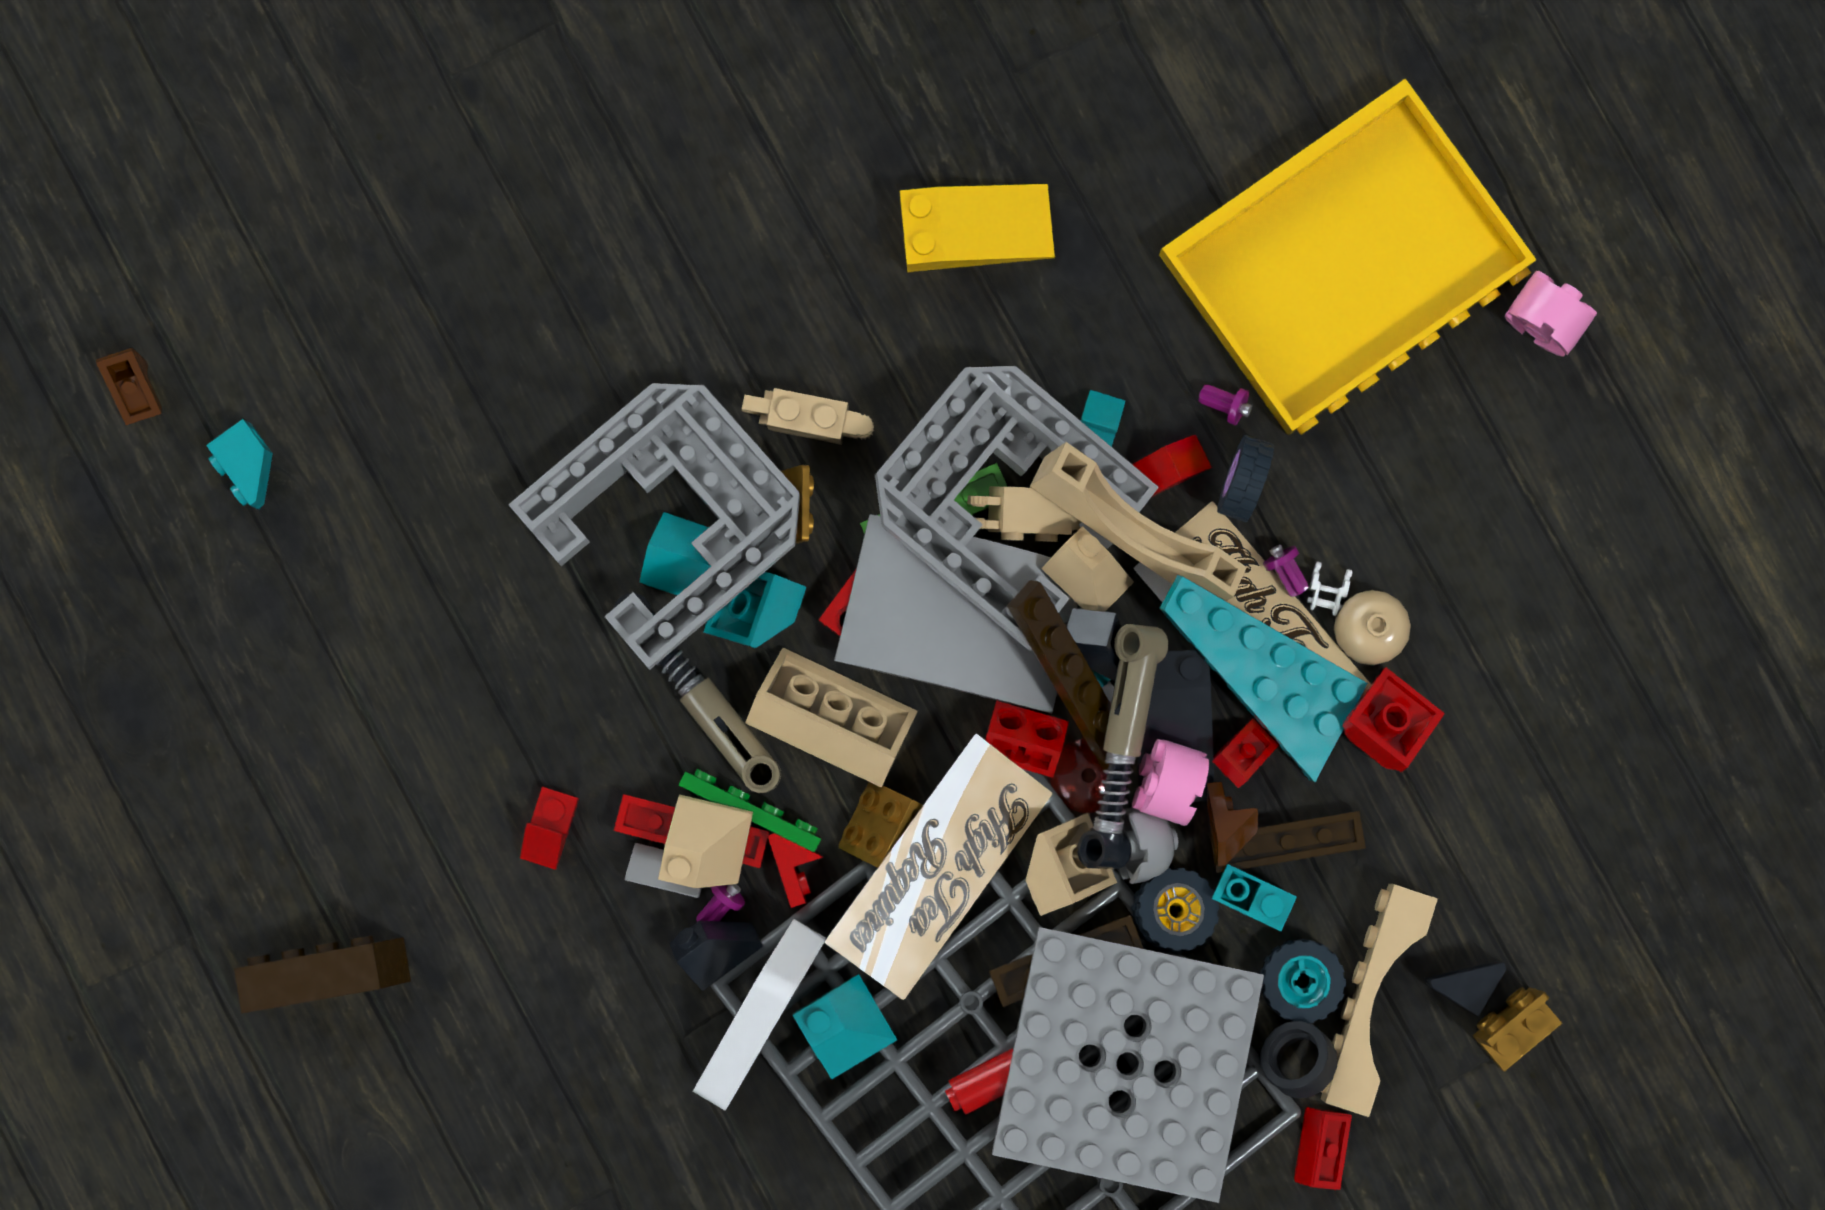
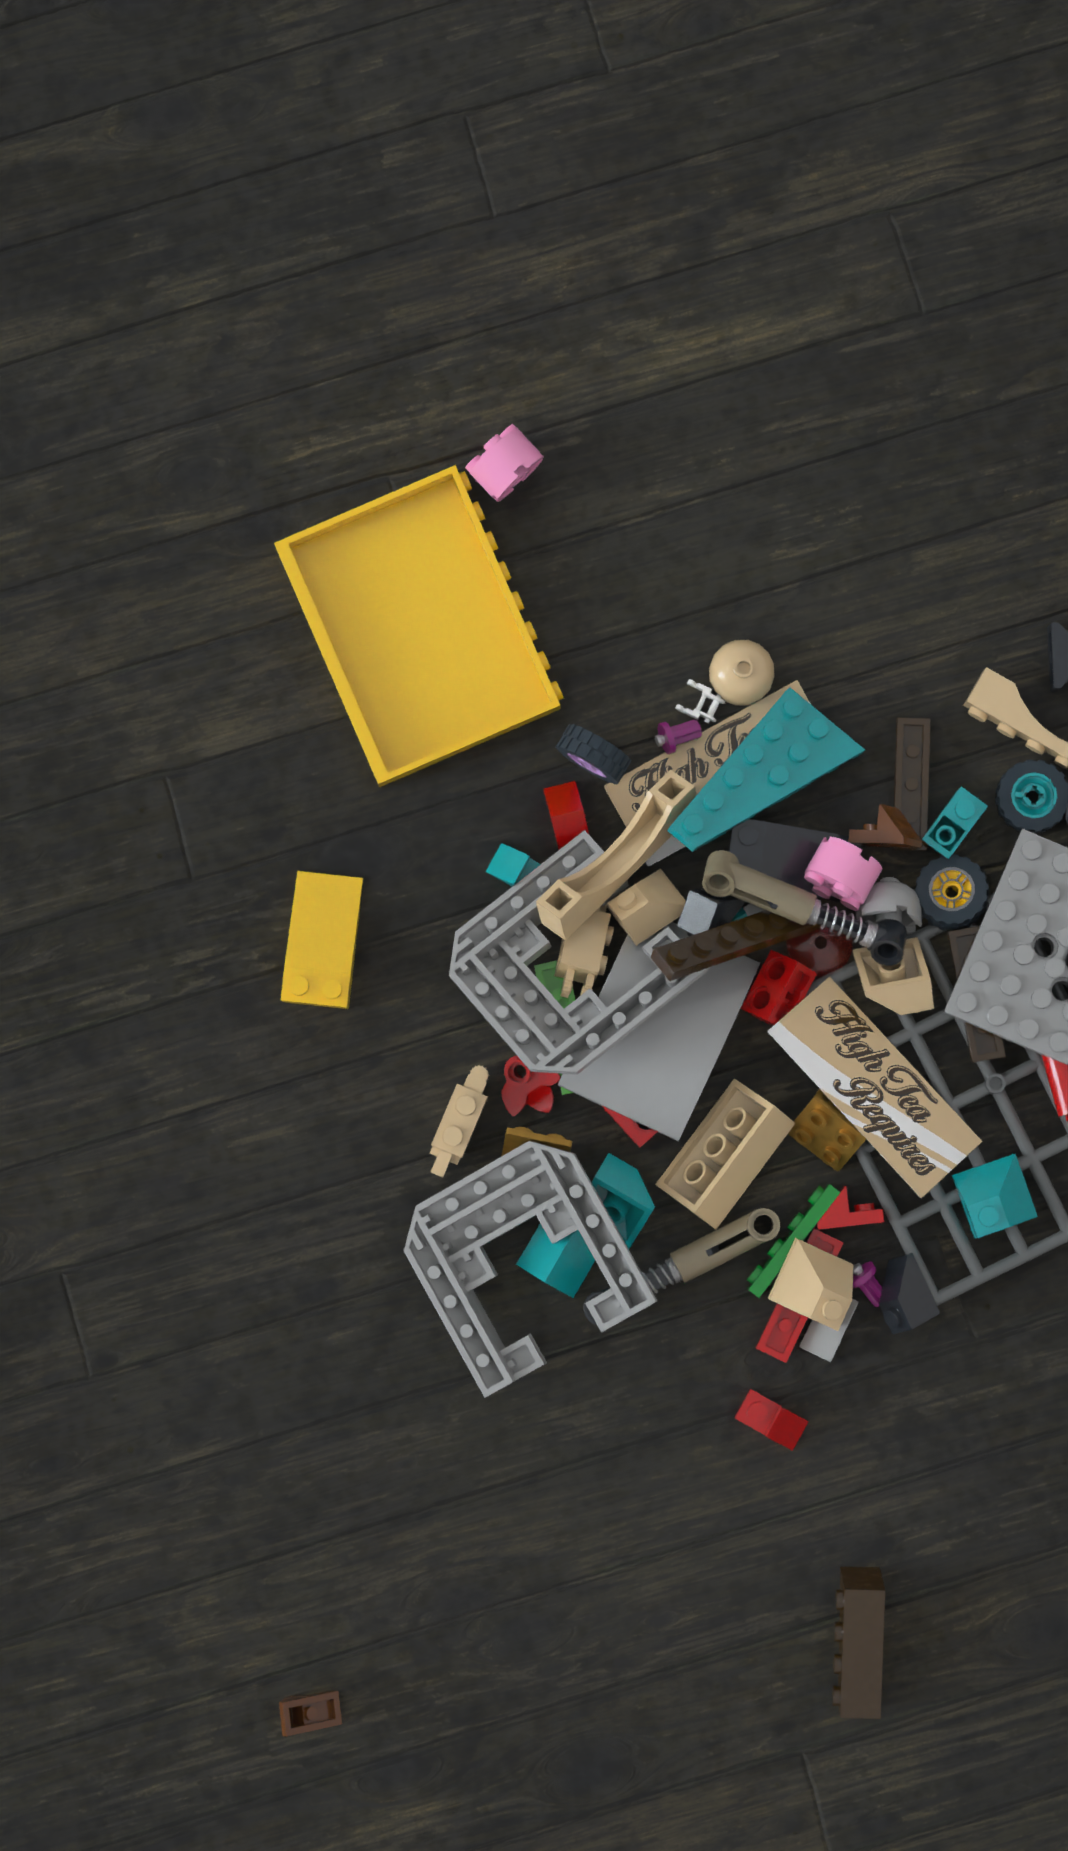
camera: 80 degrees left, 0 degrees up
teal slope [206,419,273,509] -> none
white beam [693,919,826,1110] -> none
magenta piece [1198,385,1252,425] -> none
red slope [1212,718,1279,788] -> none
red slope [1342,667,1445,772] -> none
none -> red plate [501,1055,561,1116]

